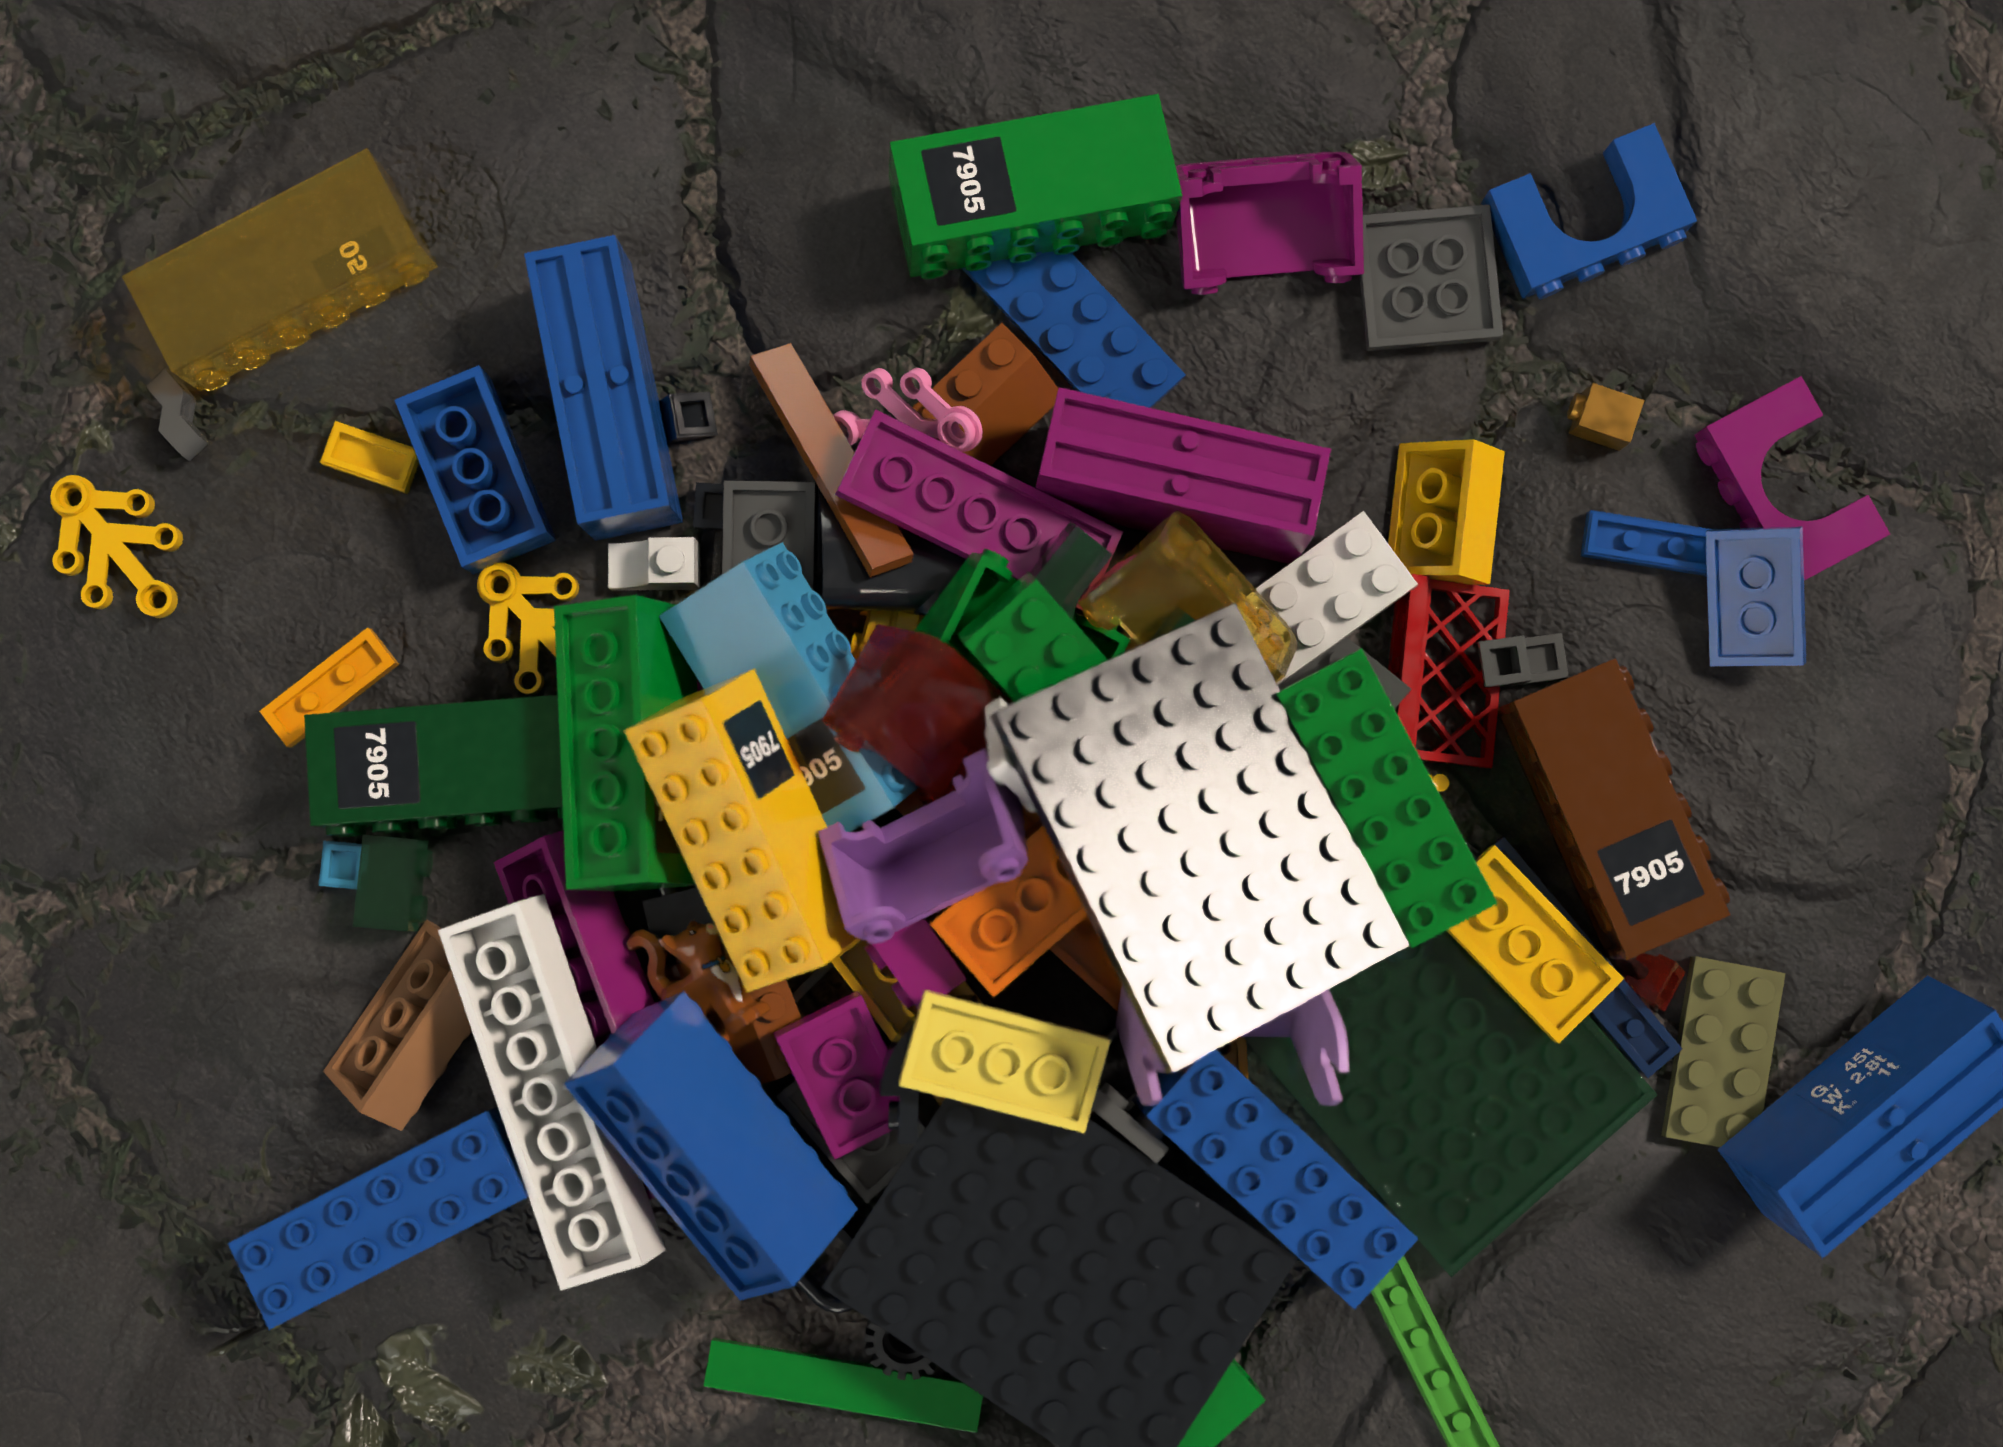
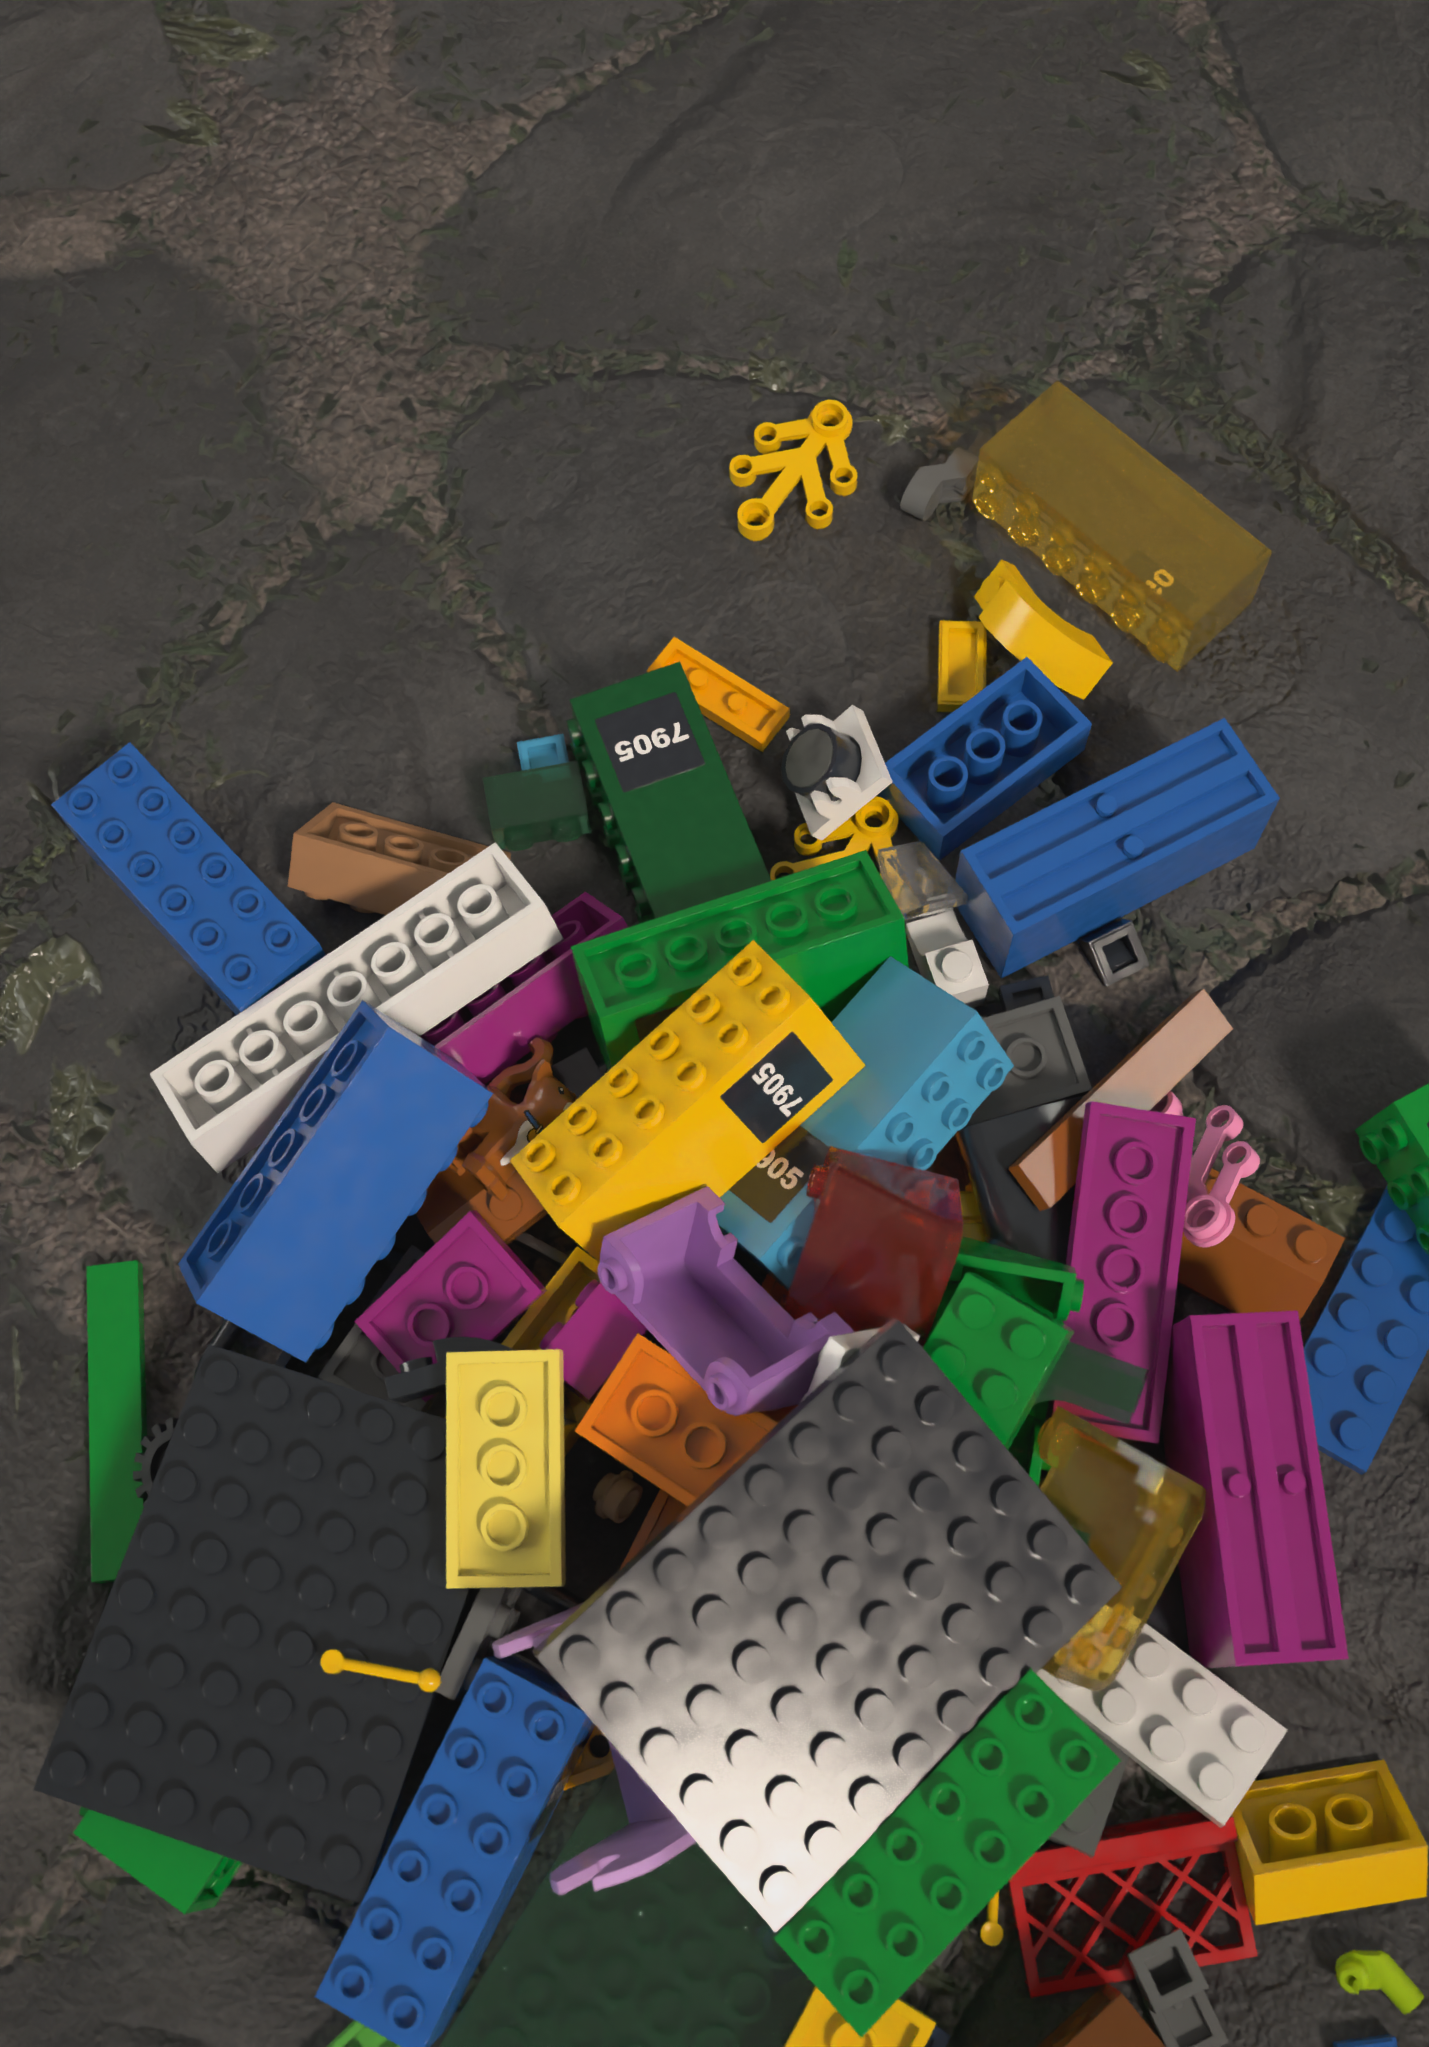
camera: 80 degrees right, 15 degrees down
none -> yellow hinge [321,1650,441,1692]
none -> tan plate [593,1470,643,1523]
none -> piece [781,705,892,840]
none -> clear slope [877,841,968,922]
none -> yellow arch [974,559,1113,700]
none -> lime arm [1335,1950,1424,2015]

